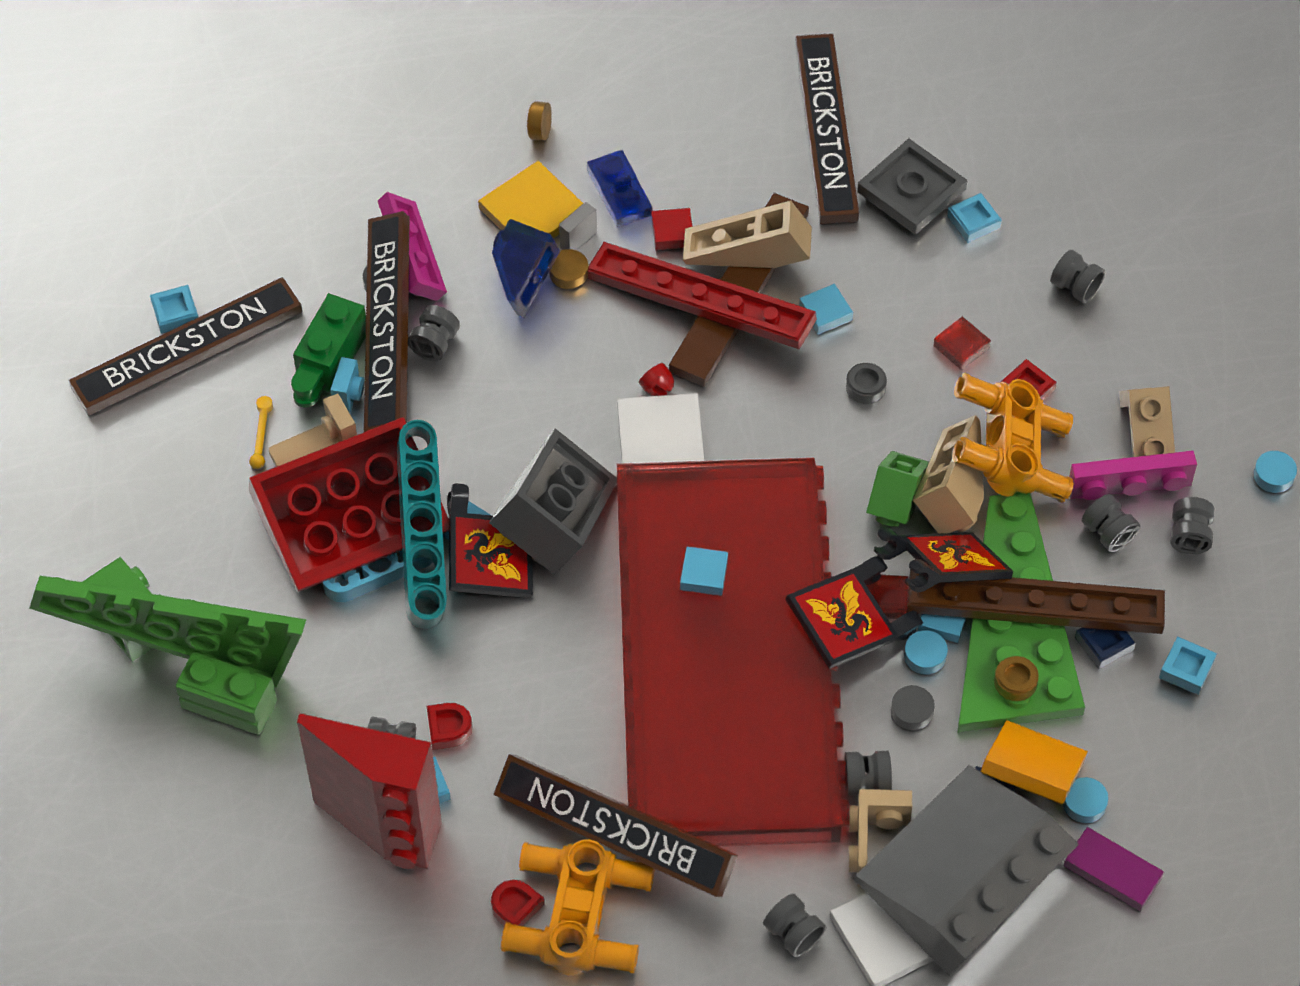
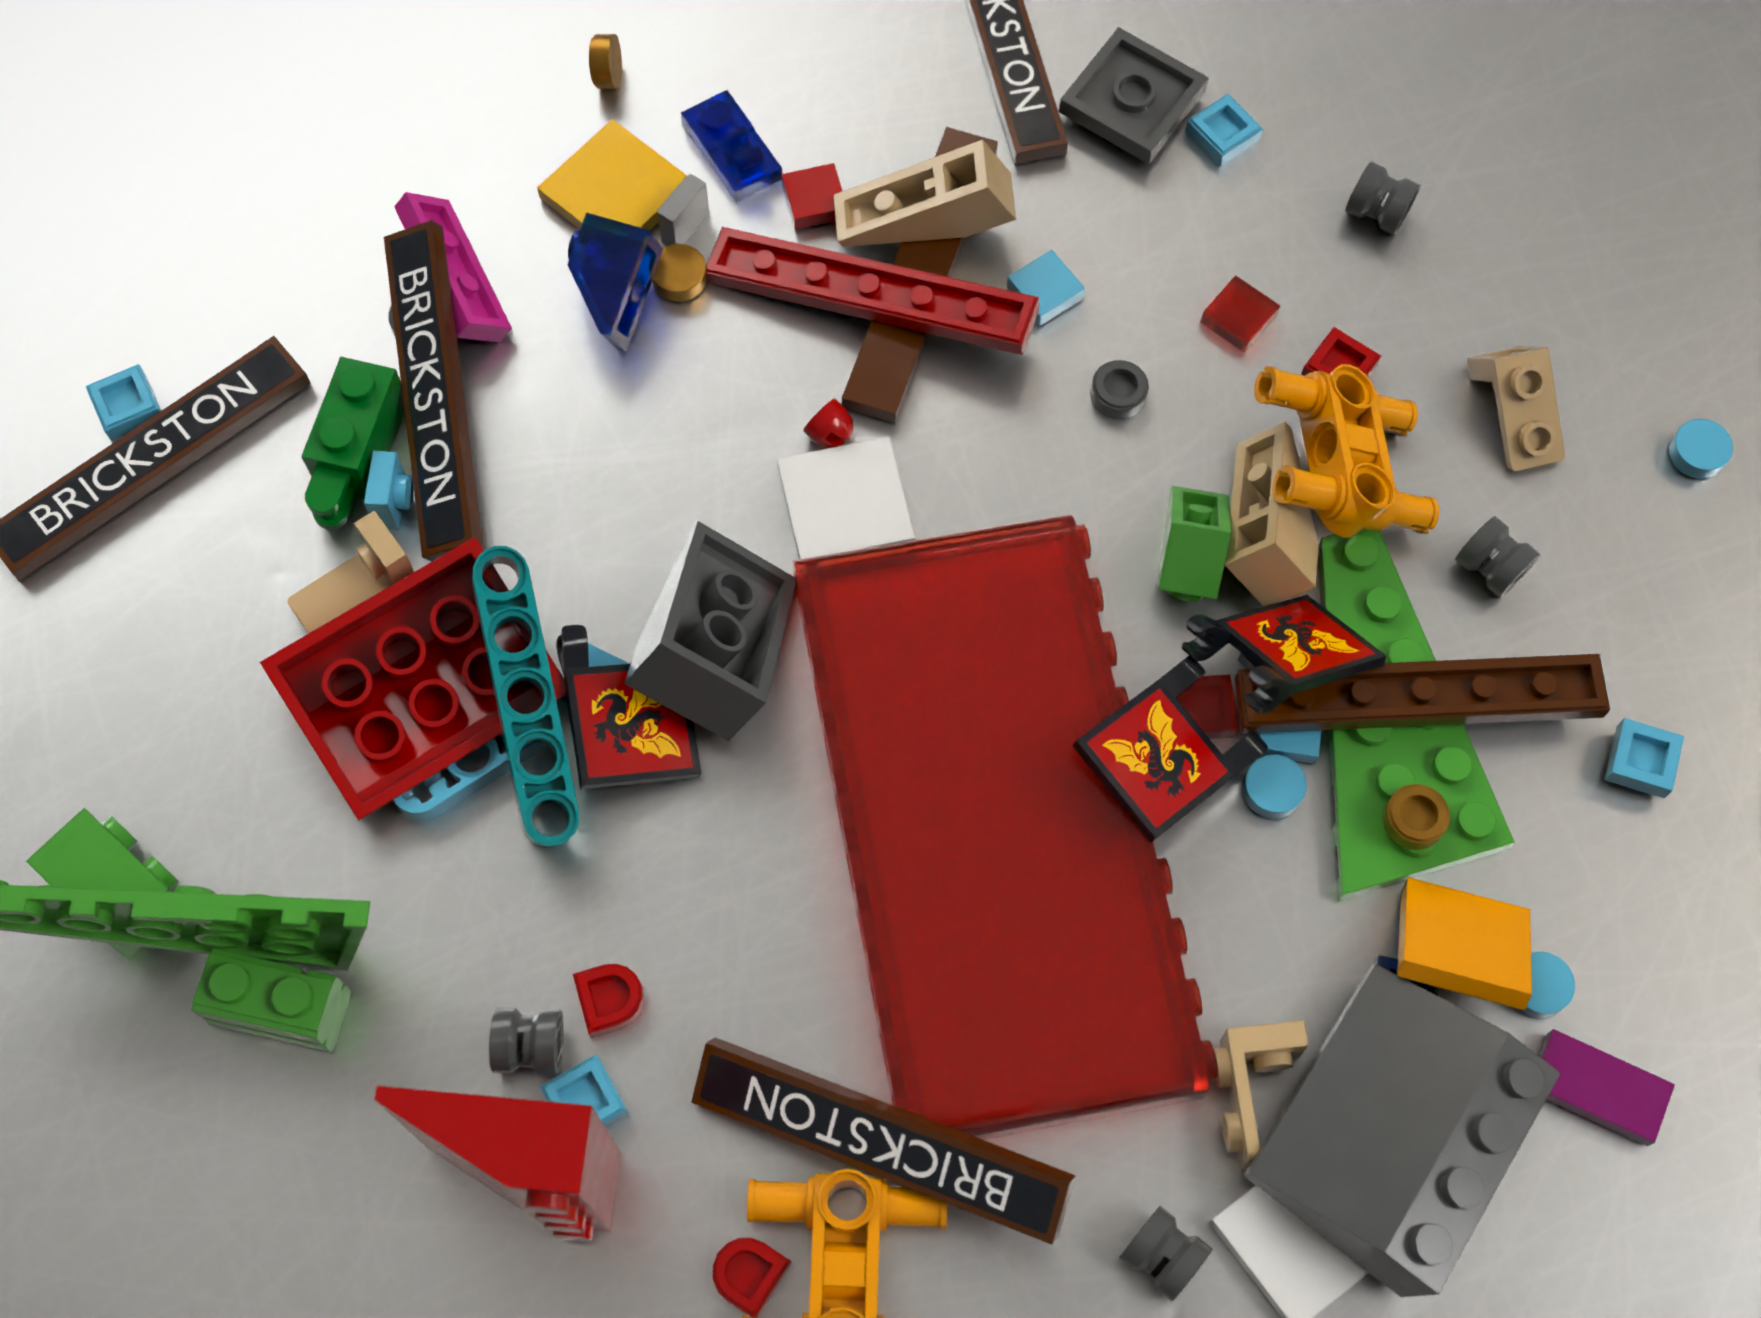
camera: 10 degrees left, 10 degrees up
yellow hinge [249,396,273,469] -> none
dark grey wheel [408,305,460,361] -> none
medium azure tile [680,547,729,596] -> none
dark grey wheel [844,750,892,796] -> none
dark grey tile [891,685,935,730] -> none
dark pink plate [1069,450,1197,500] -> none
dark blue tile [1075,628,1136,669] -> none
dark grey wheel [1170,497,1215,554] -> none

